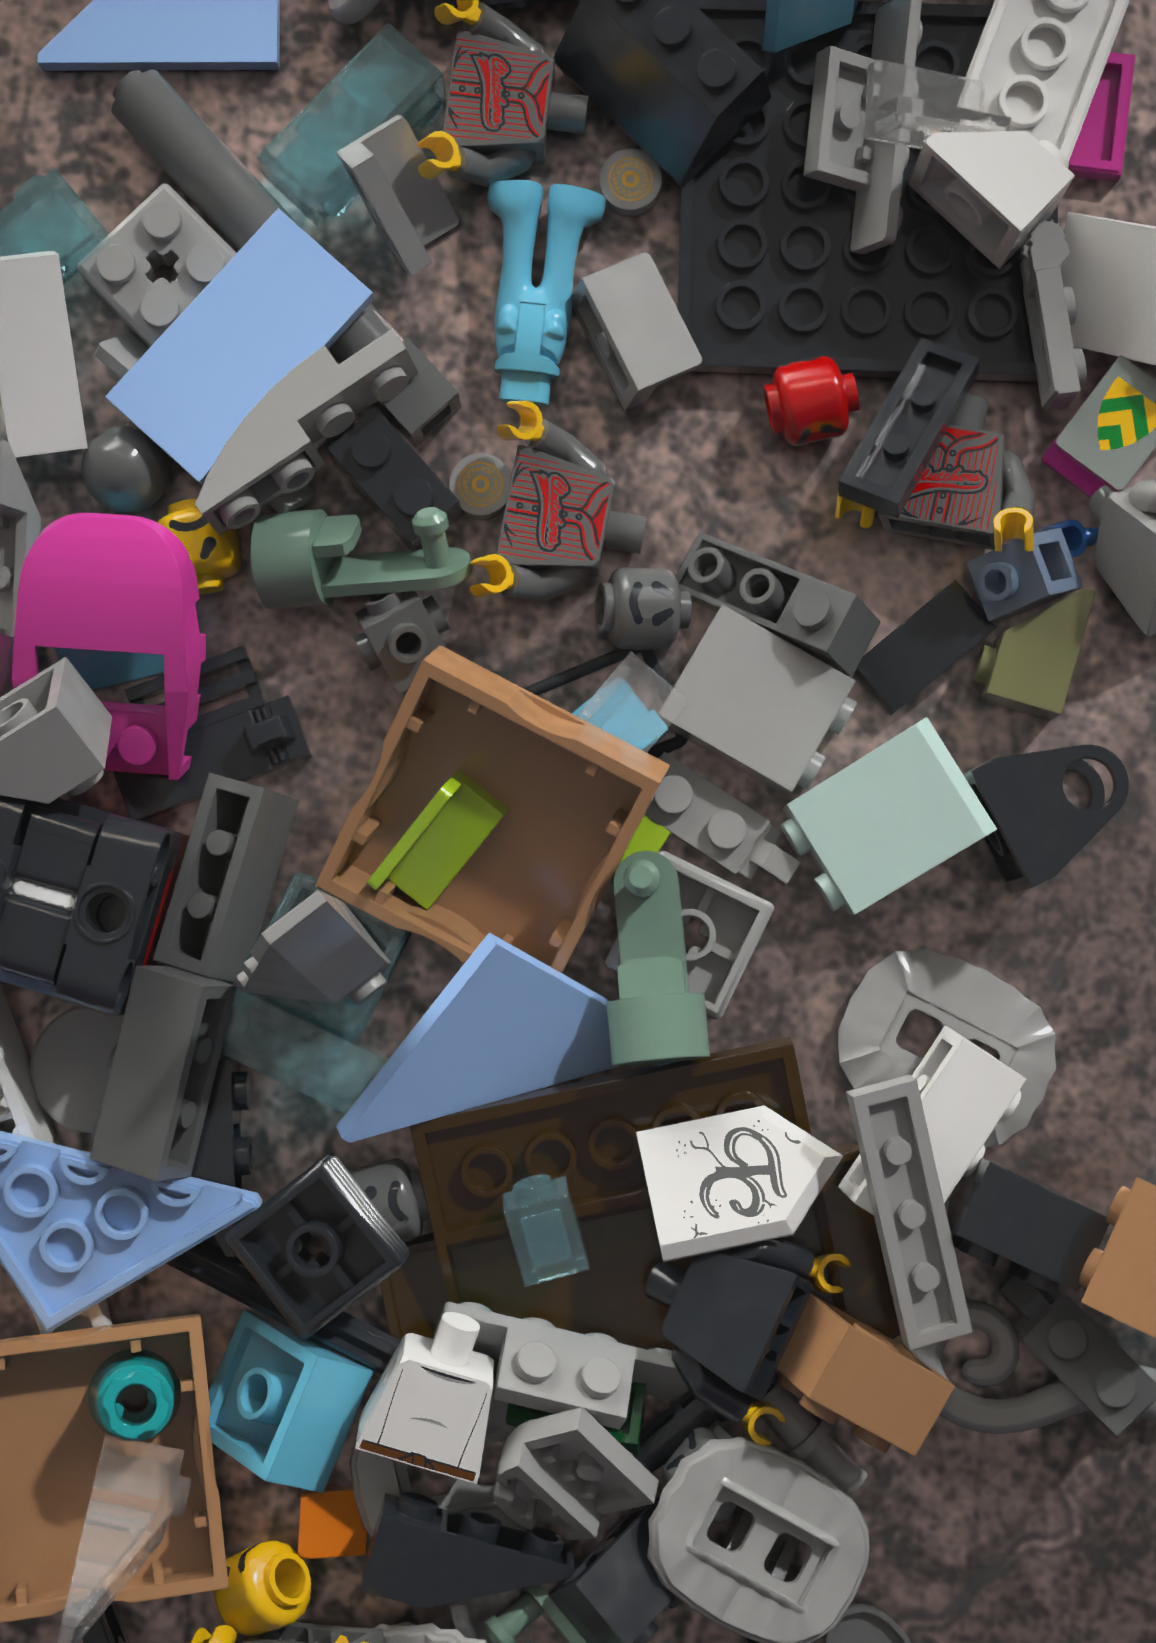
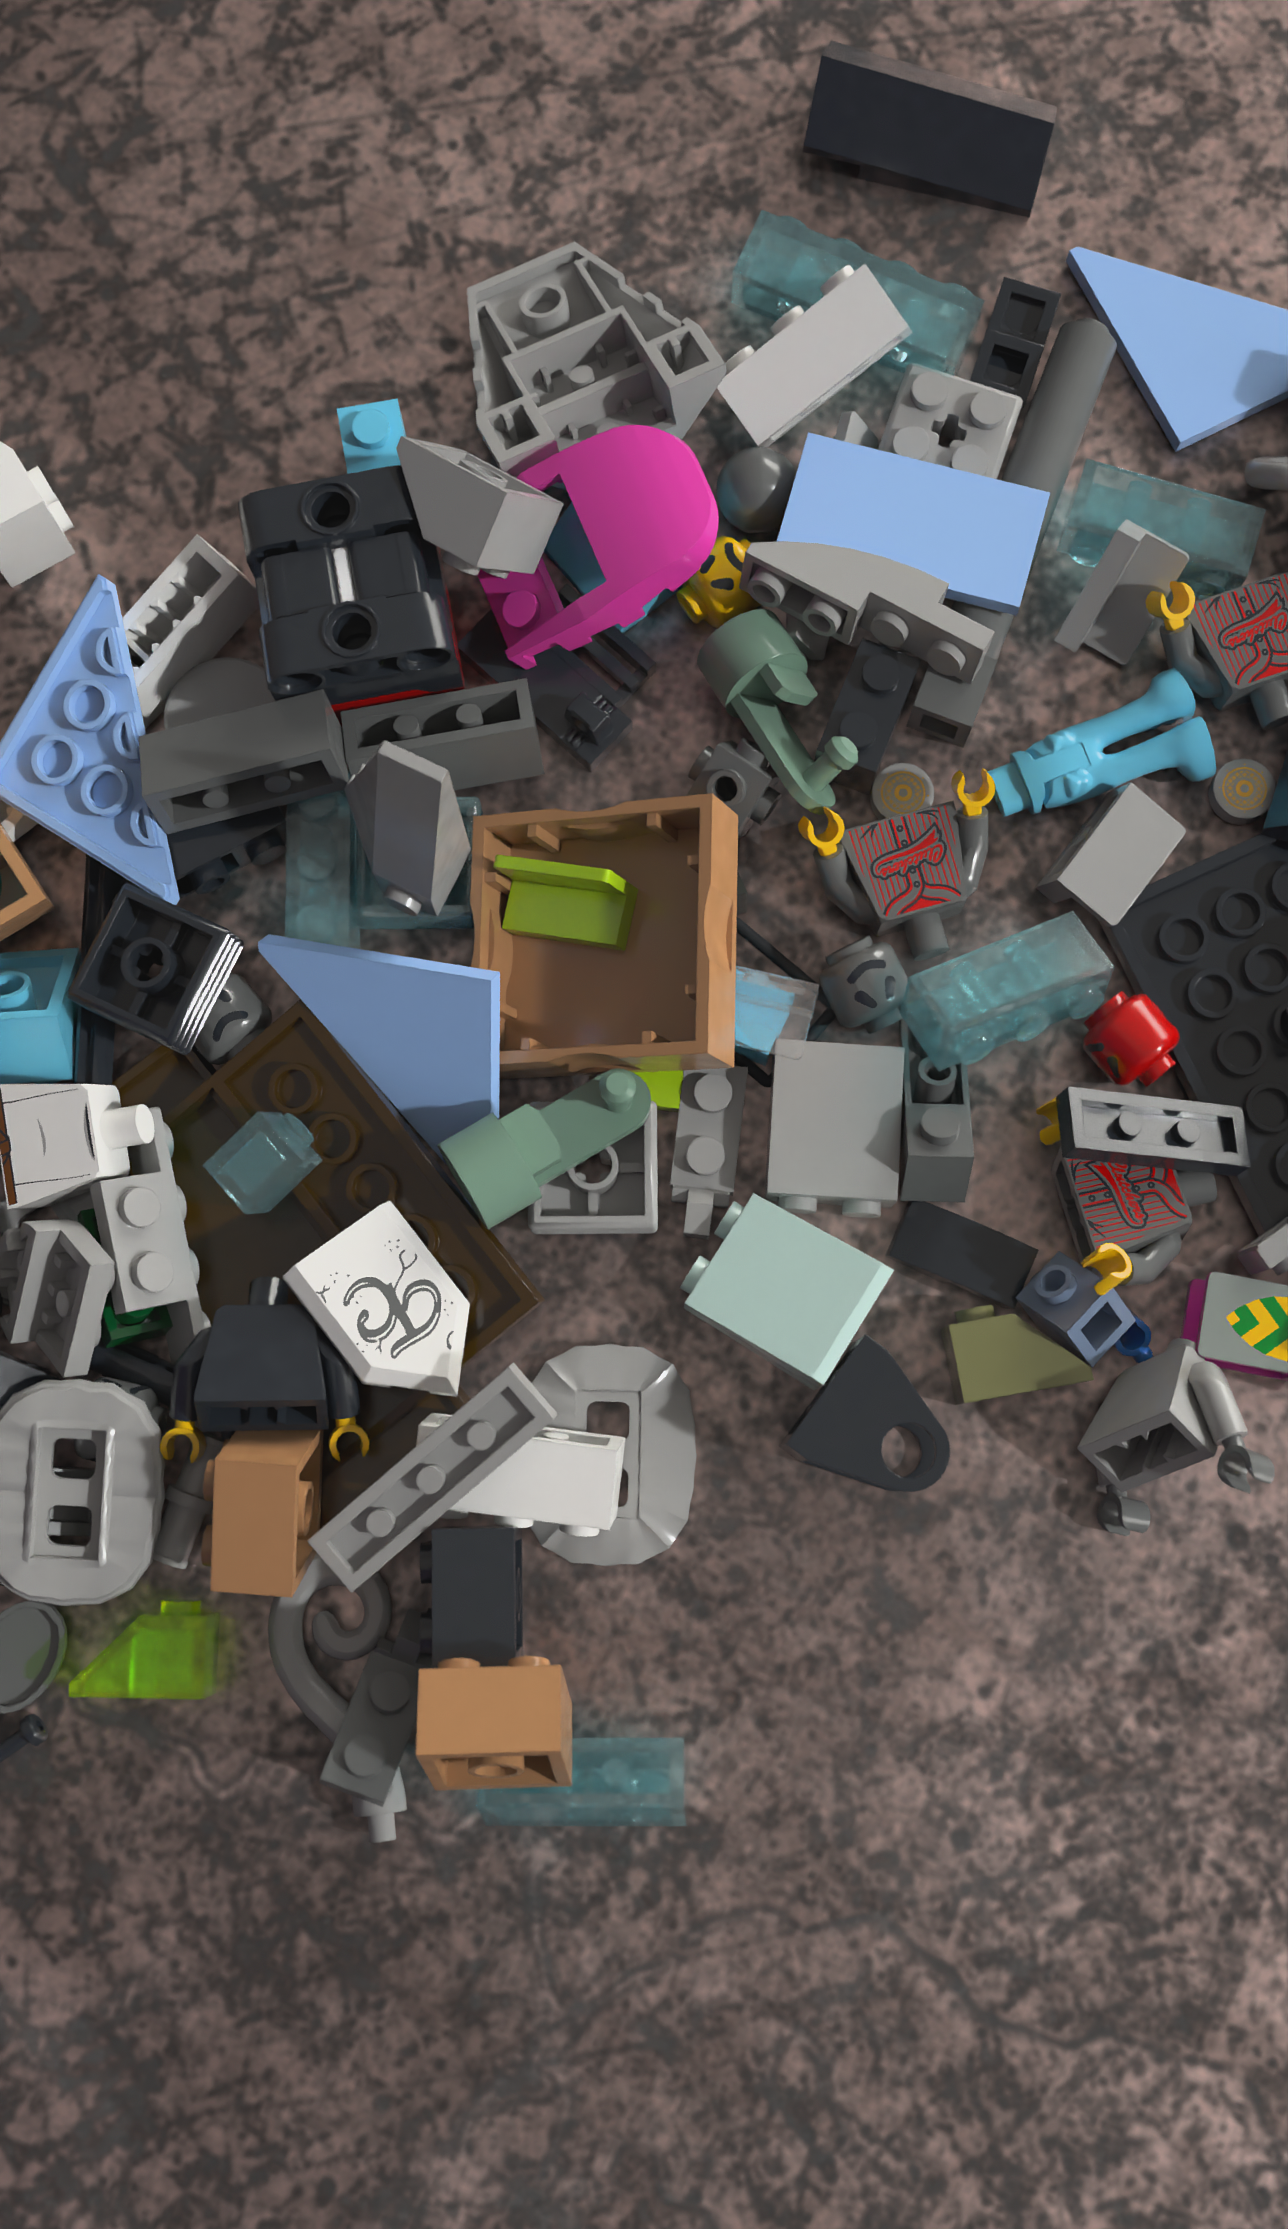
camera: 65 degrees right, 5 degrees down
none -> clear neon green slope [68,1599,220,1699]
none -> clear light blue brick [900,911,1115,1071]
none -> black slope [970,276,1061,408]

